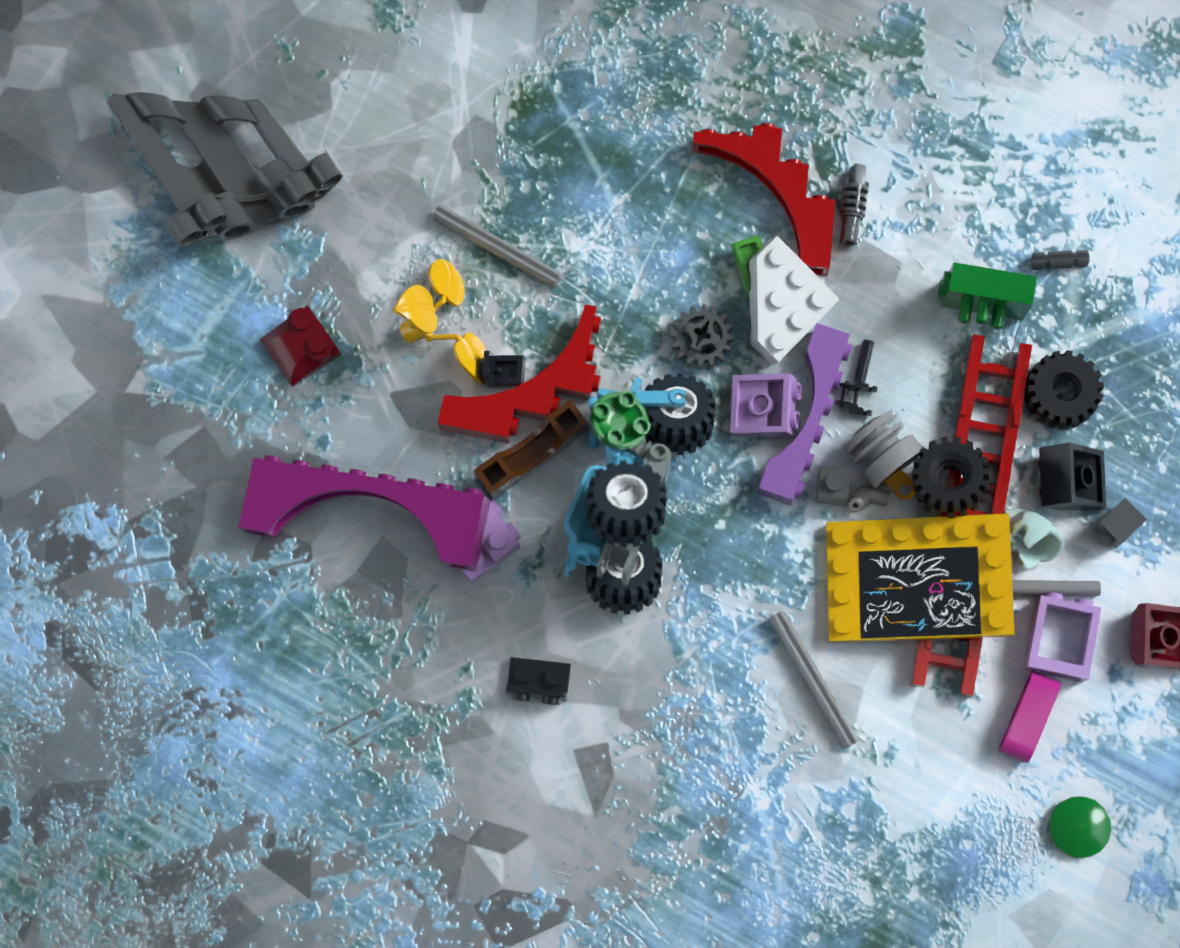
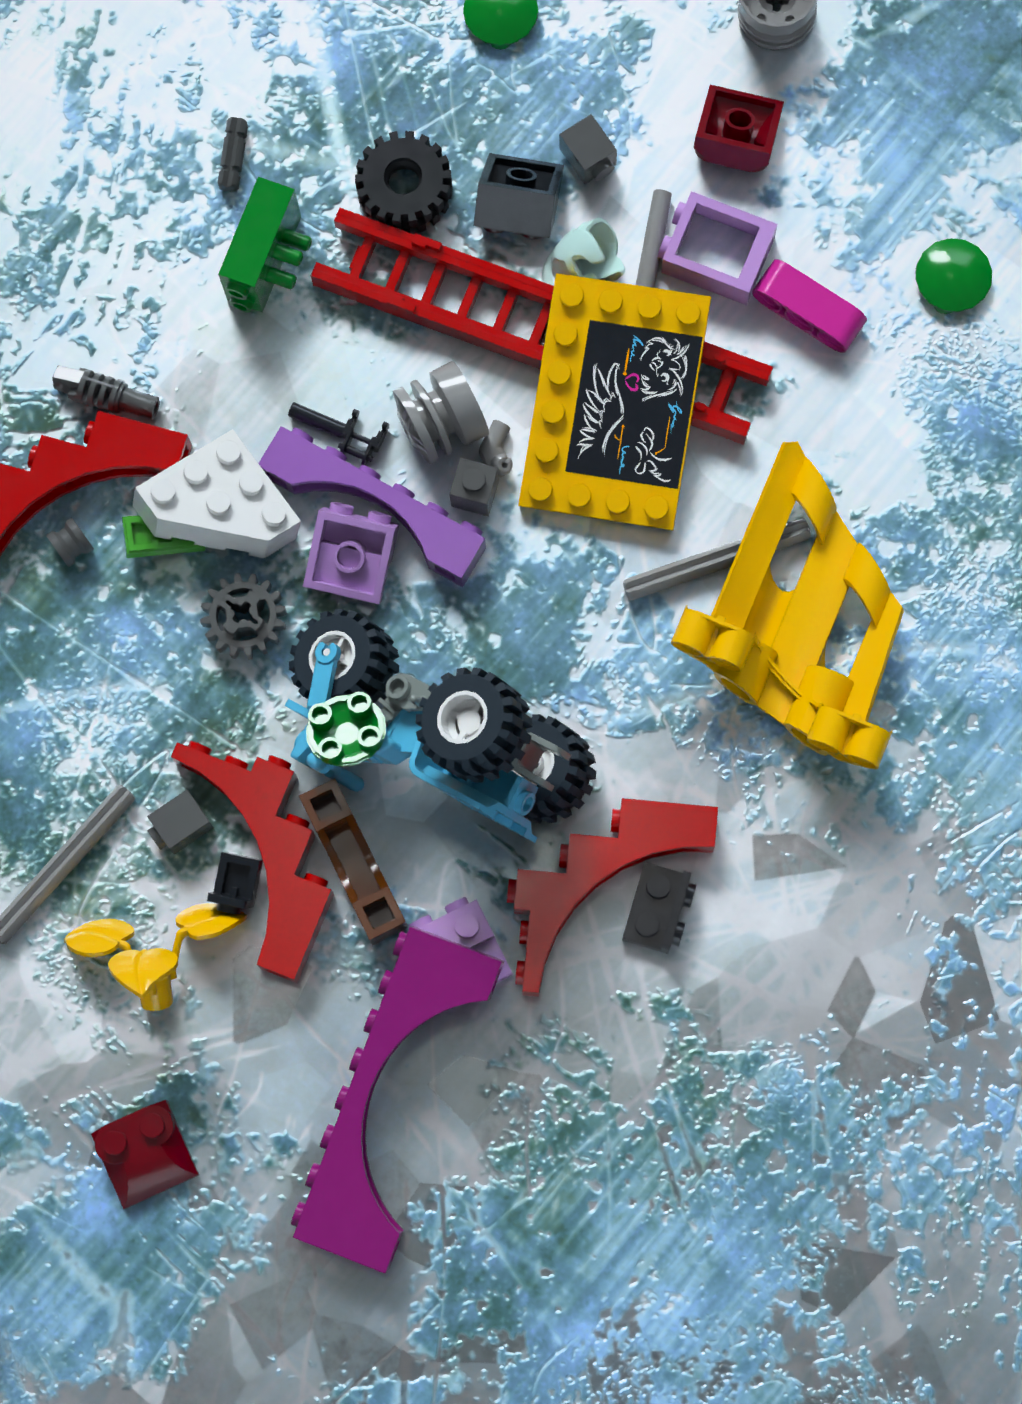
camera: 80 degrees left, 0 degrees up
light orange piece [883,467,916,500] -> none
black tyre [912,436,989,518] -> none
none -> dark grey wheel [46,517,94,567]
none -> dark grey brick [147,790,214,855]
none -> red arch [507,798,718,997]
none -> yellow panel [670,441,904,770]

